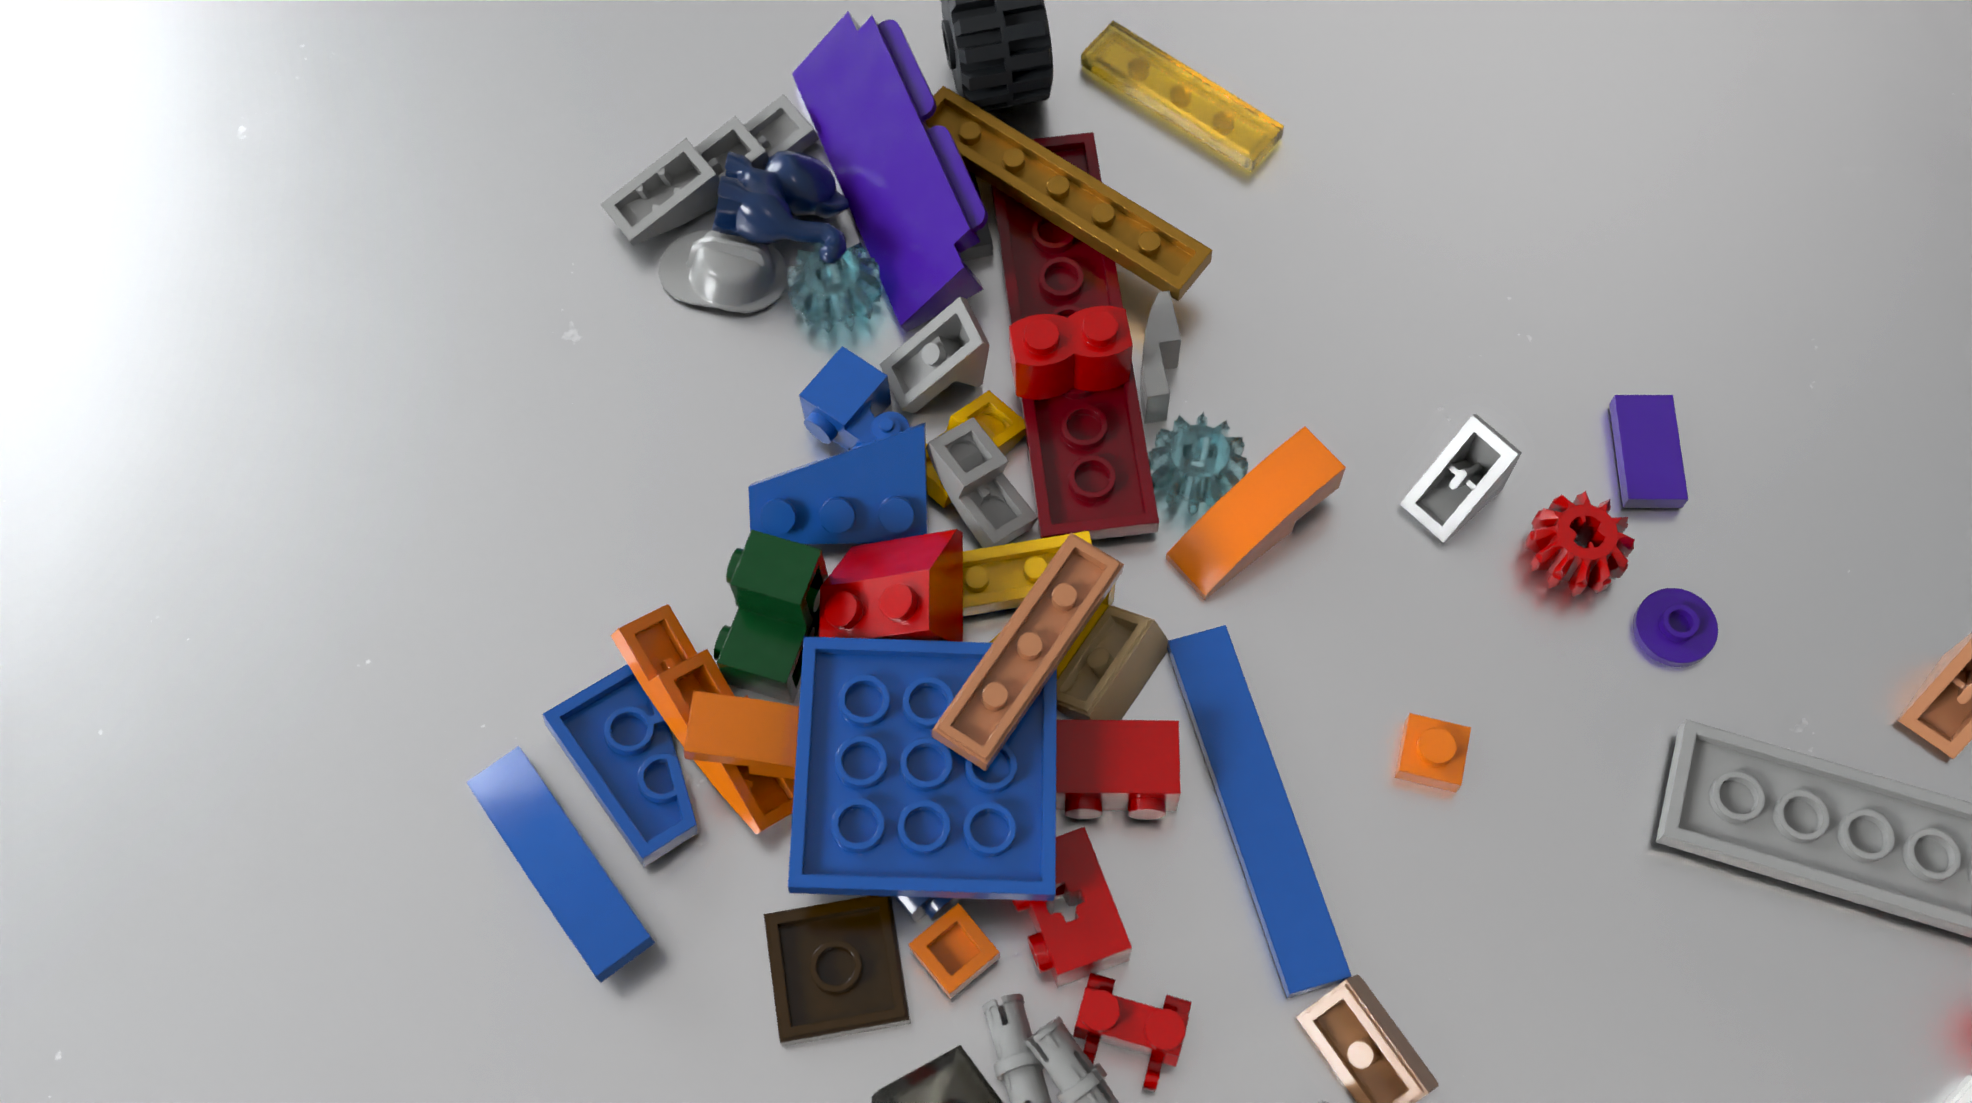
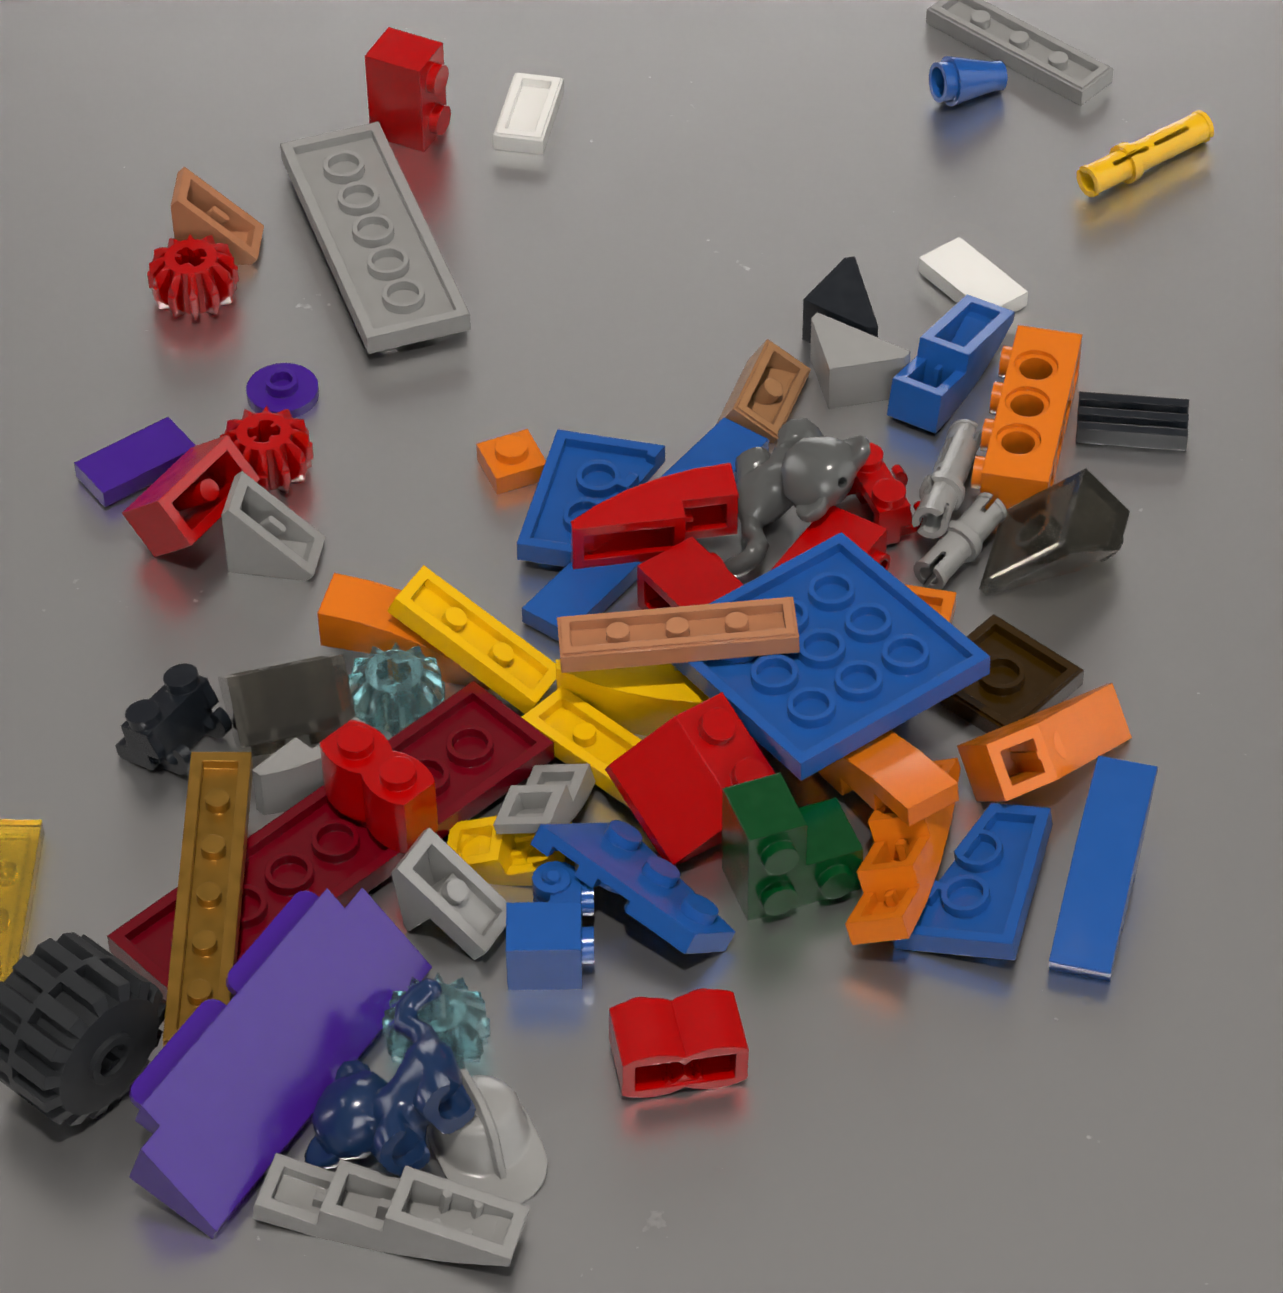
camera: 130 degrees left, 20 degrees down
none -> black piece [115,663,232,775]
none -> red brick [122,435,260,557]
none -> red gear [147,233,239,320]
none -> clear smoke slope [218,654,356,757]
none -> yellow plate [387,565,556,714]
none -> blue wing [517,429,665,567]
none -> red slope [571,463,739,569]
none -> red brick [609,988,749,1098]
none -> dark grey animal [724,418,871,578]
none -> orange slope [957,683,1132,802]

